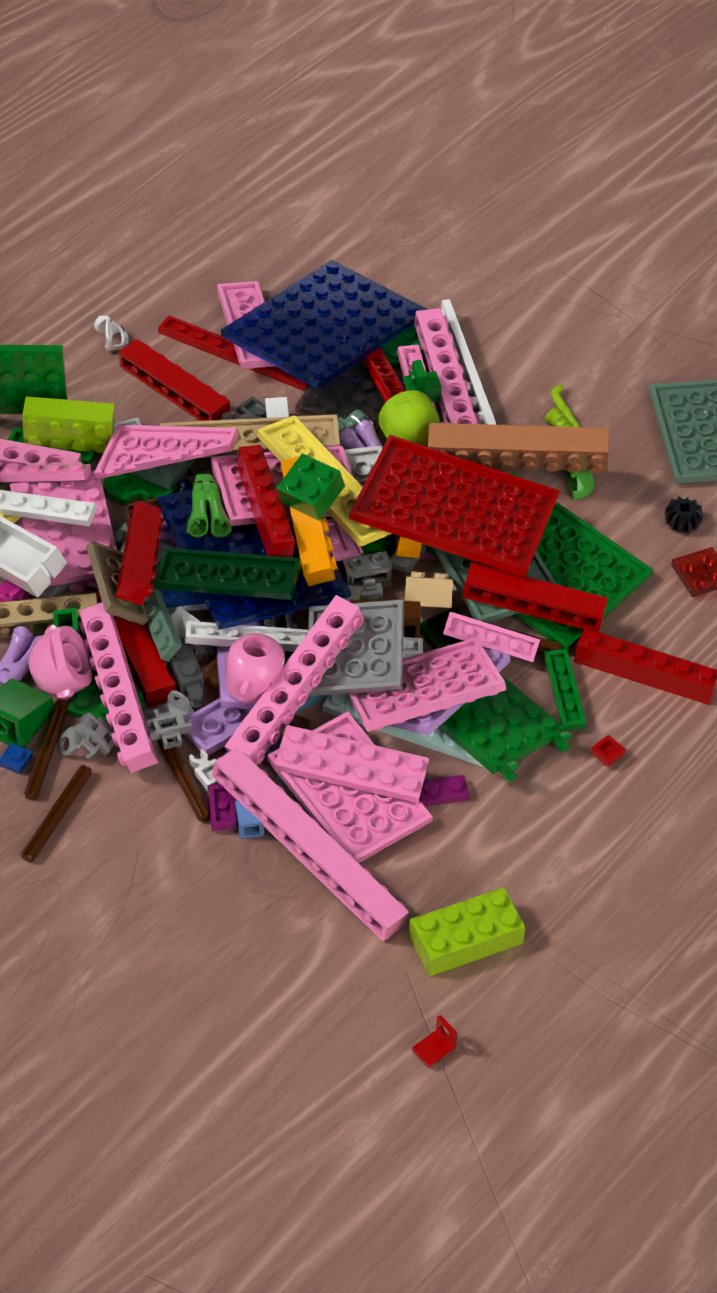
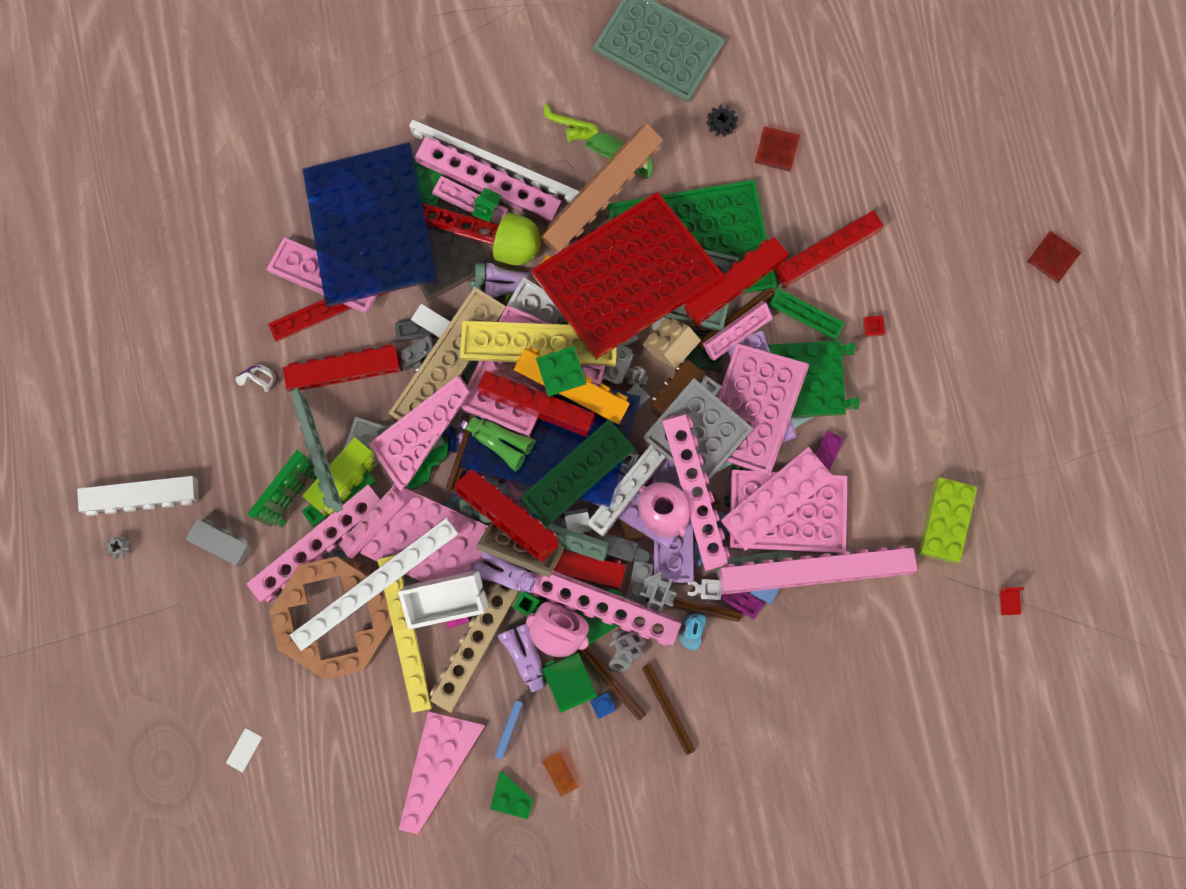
camera: 45 degrees left, 30 degrees up
none -> sand green plate [290,388,343,513]
none -> lavender piece [472,551,537,593]
none -> medium azure piece [679,613,706,650]

